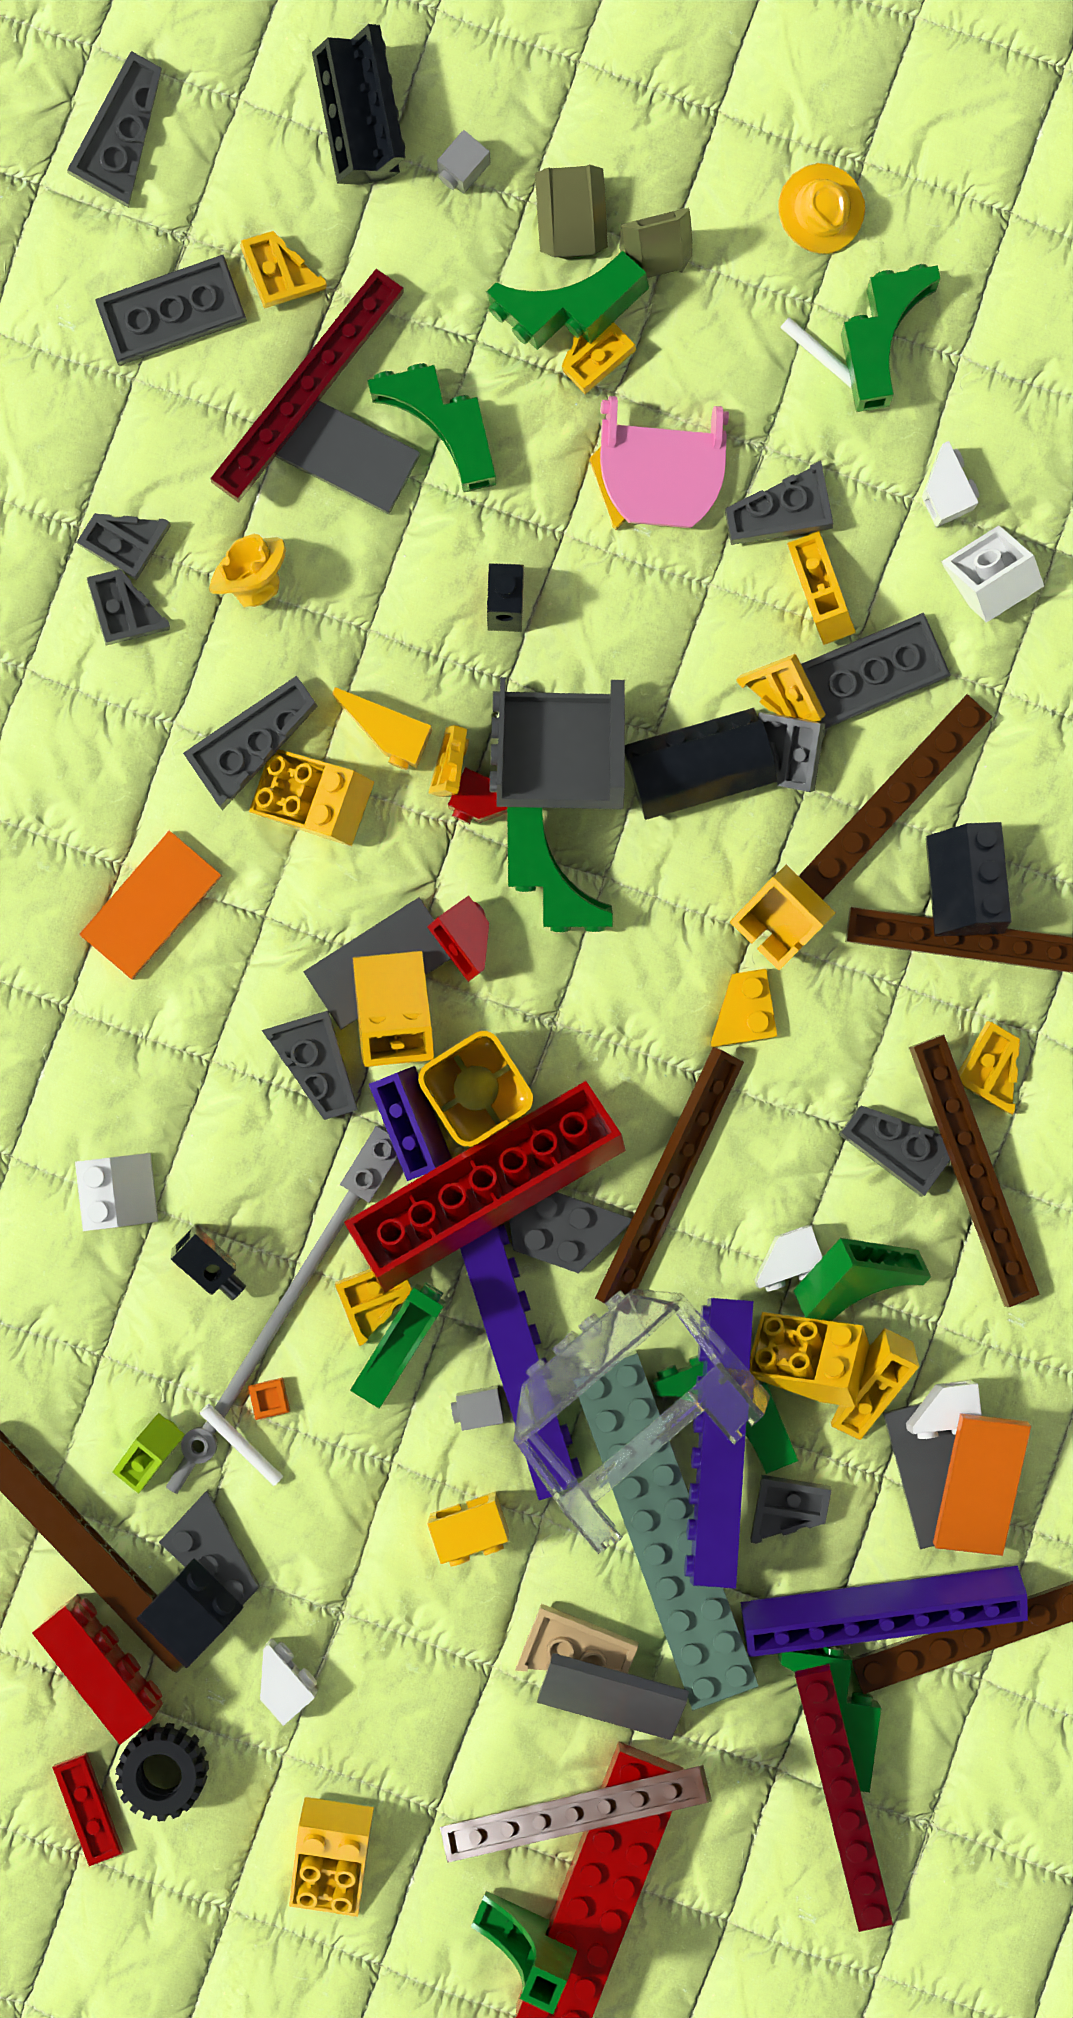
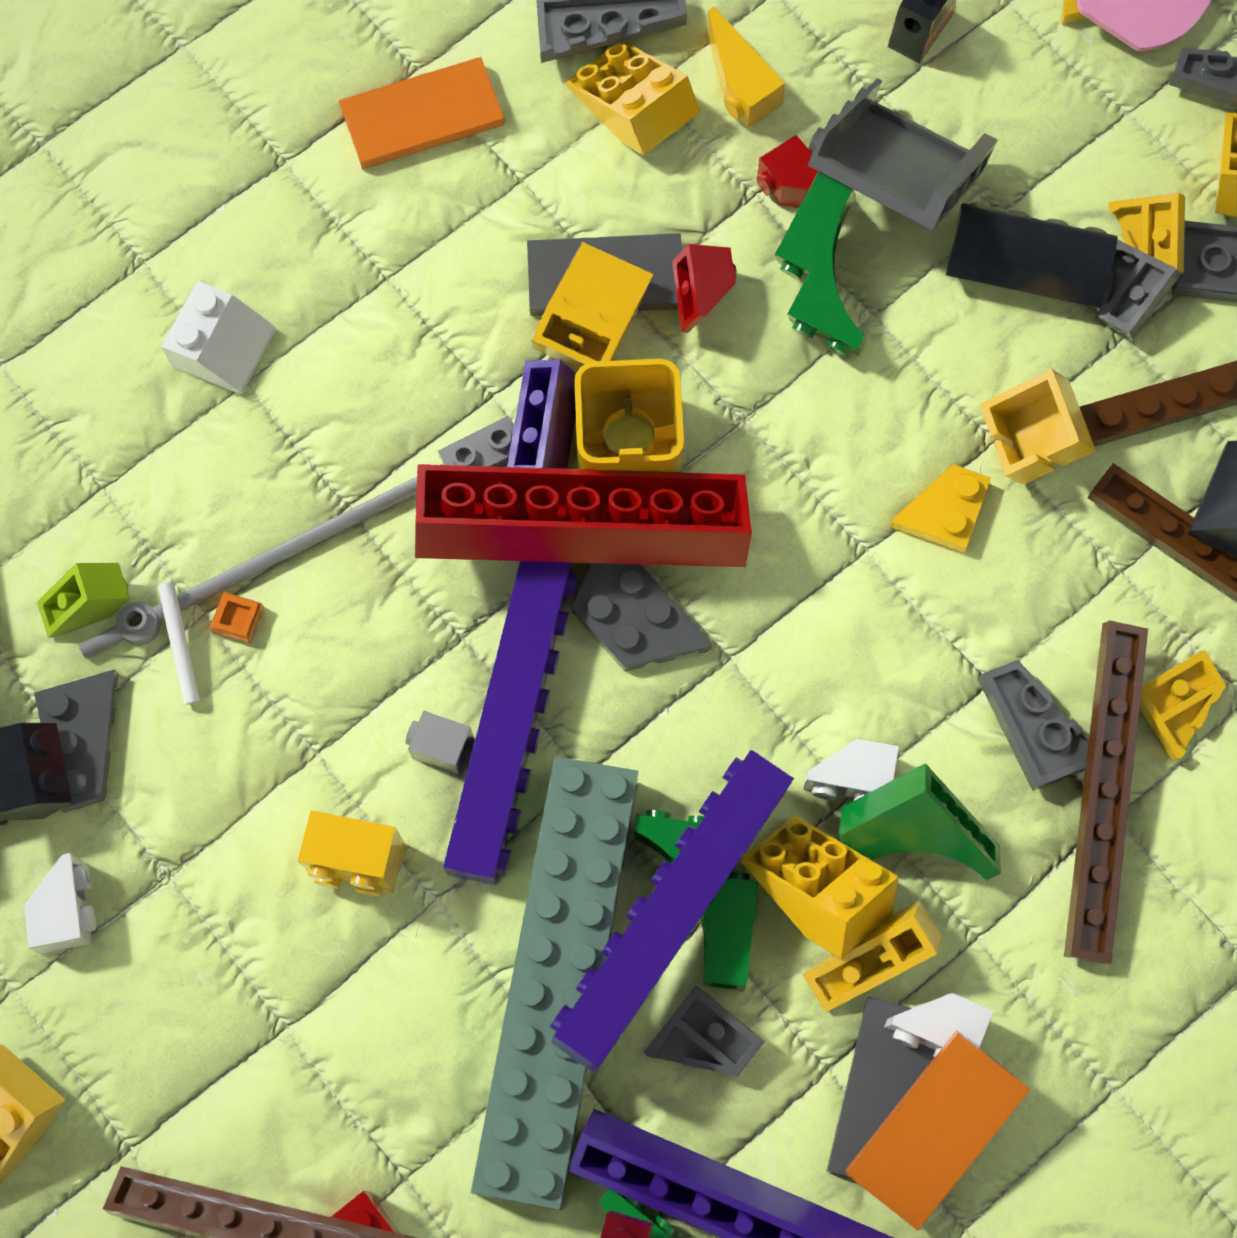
camera: 30 degrees right, 15 degrees down
black torso [171,1224,246,1301] -> none
dark grey wing [261,1010,358,1120] -> none
yellow wing [335,1269,412,1346] -> none
green arch [350,1282,446,1409] -> none
yellow wing [428,725,469,797] -> none
clear windscreen [513,1289,770,1554] -> none
tan wing [515,1604,639,1673] -> none
dark grey tile [537,1653,689,1740] -> none
reddish brown plate [595,1047,744,1313] -> none

